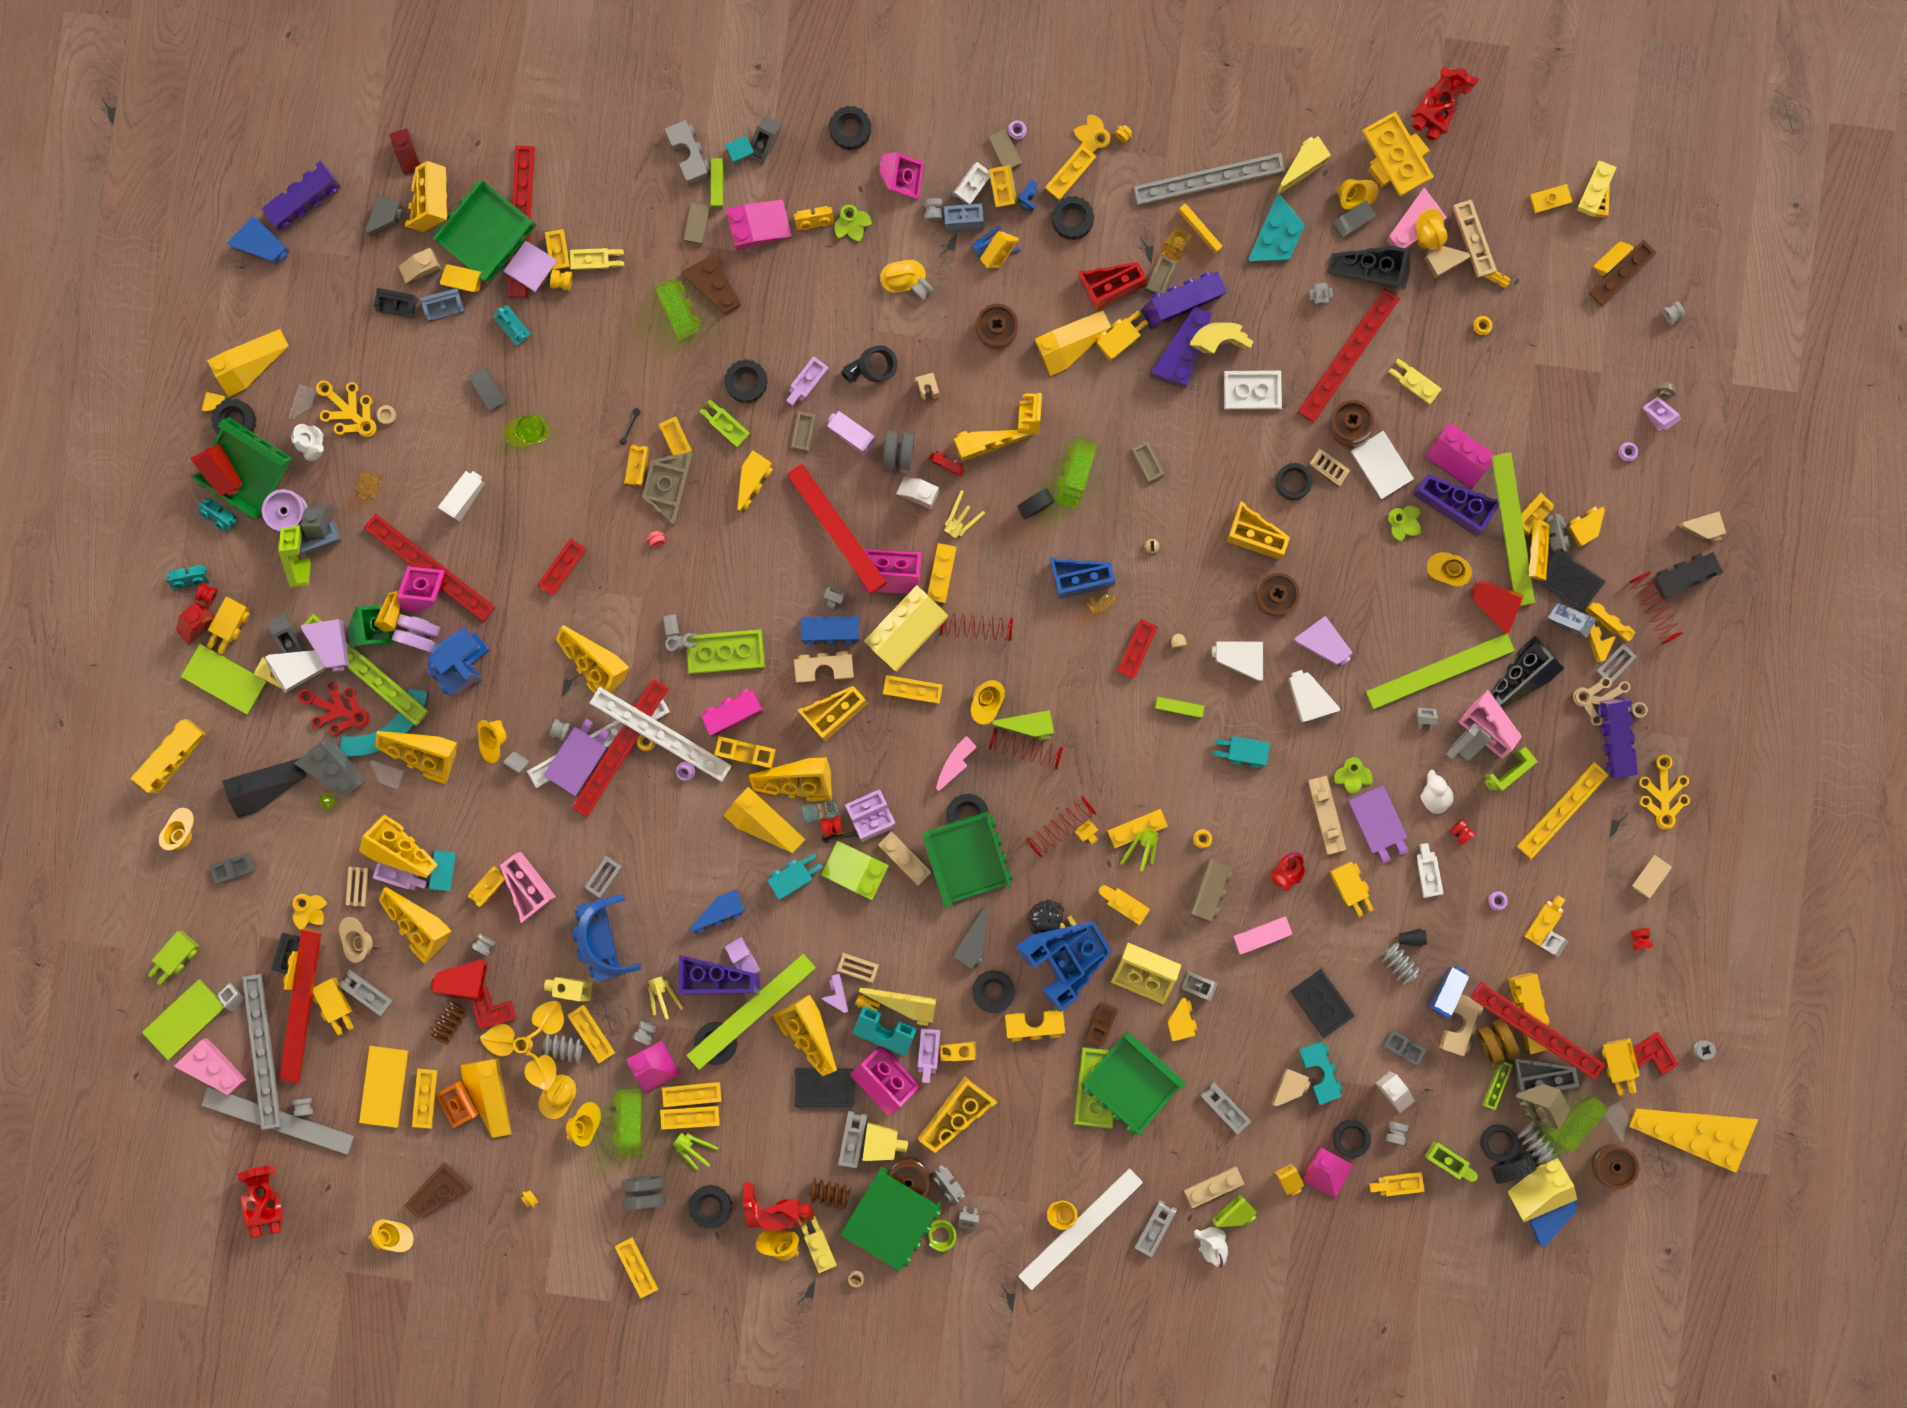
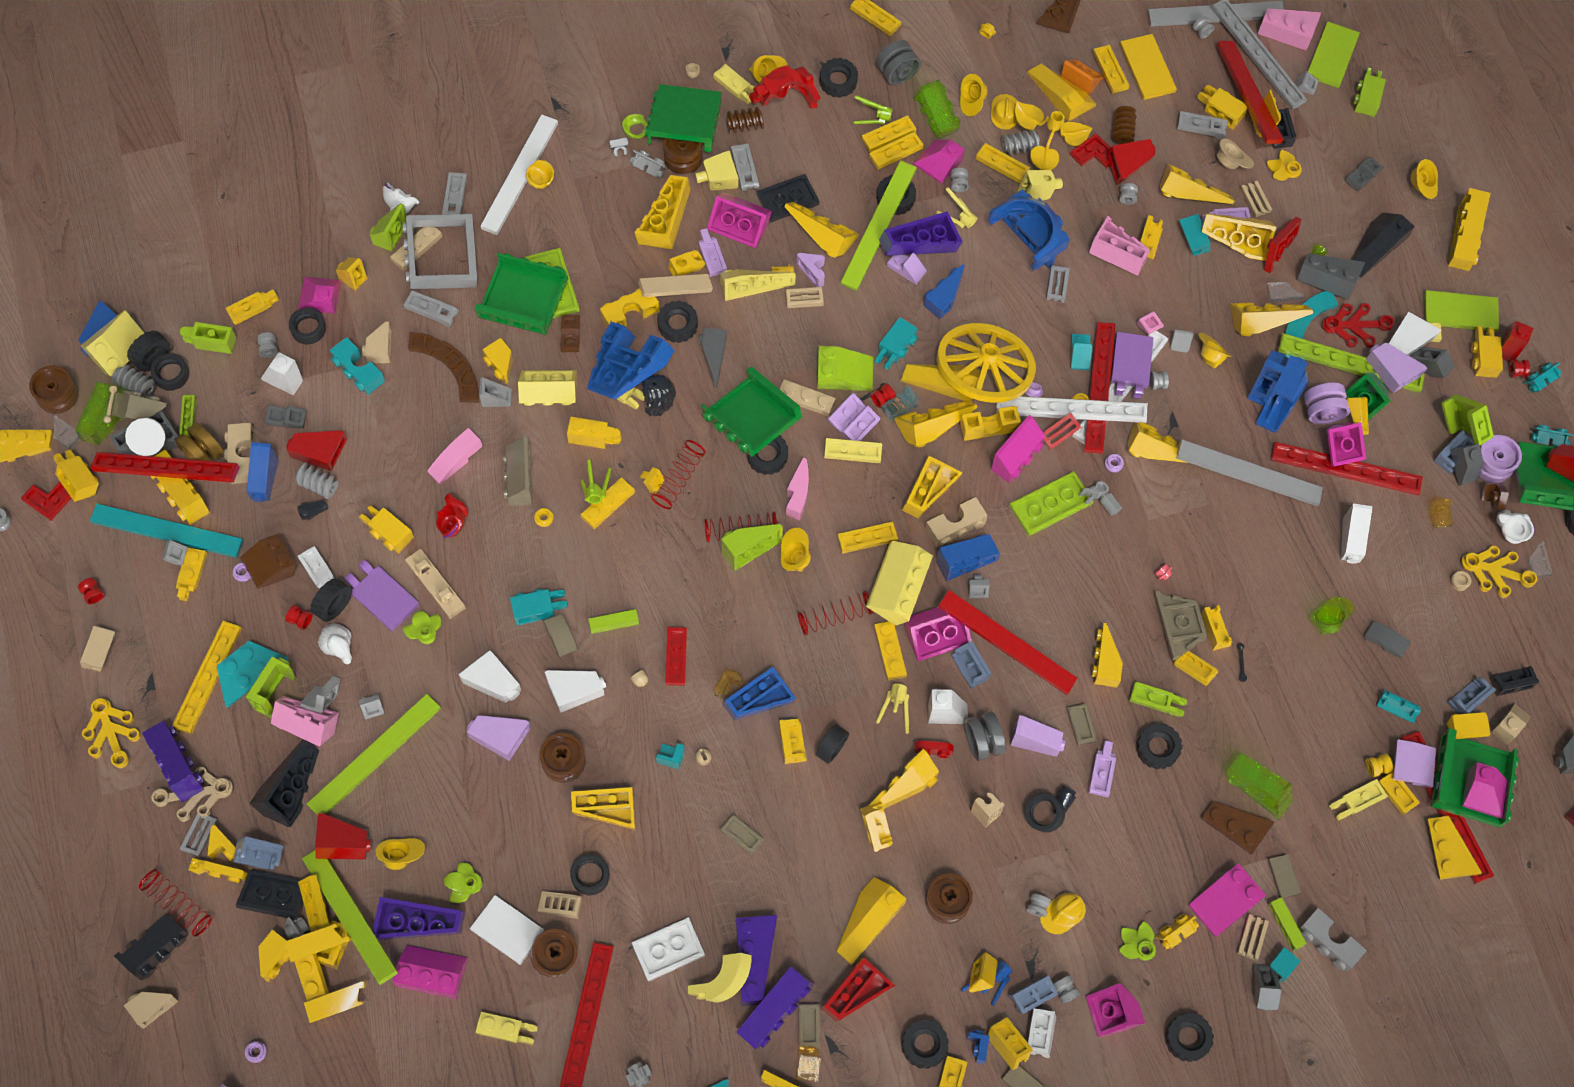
camera: 155 degrees right, 20 degrees down
yellow wedge [405,161,447,232] -> none
red plate [537,538,587,596] -> none
teal arch [852,1006,917,1056] -> none
clear neon green wedge [1056,437,1098,509] -> none
yellow hinge [1096,311,1148,362] -> none
black tile [1290,969,1355,1038] -> none
none -> teal tile [89,503,244,558]
none -> tan hinge [103,386,118,423]
none -> white tile [125,417,166,456]
none -> teal wing [217,641,289,708]
none -> reddish brown slope [240,534,296,589]
none -> yellow wedge [284,923,366,1023]
none -> red slope [286,430,347,472]
none -> black tyre [310,578,352,622]
none -> light grey window [403,214,477,289]
none -> reddish brown tile [408,332,479,403]
none -> dark tan slope [543,614,578,657]
none -> tan tile [638,274,713,297]
none -> teal panel [656,743,685,769]
none -> yellow hinge [779,719,807,764]
none -> light yellow plate [824,438,882,463]
none -> yellow wheel [937,323,1036,403]
none -> sand blue hinge [951,641,992,689]
none -> tile [1043,412,1082,449]
none -> teal slope [1071,334,1092,371]
none -> lavender plate [1105,454,1124,472]
none -> bright pink slope [1136,311,1164,335]
none -> light grey tile [1176,440,1323,506]
none -> tan tile [1237,914,1269,961]
none -> red wing [1264,216,1302,273]
none -> yellow wing [1427,816,1482,880]
none -> dark pink slope [1462,762,1508,819]
none -> reddish brown bracket [1481,482,1509,510]

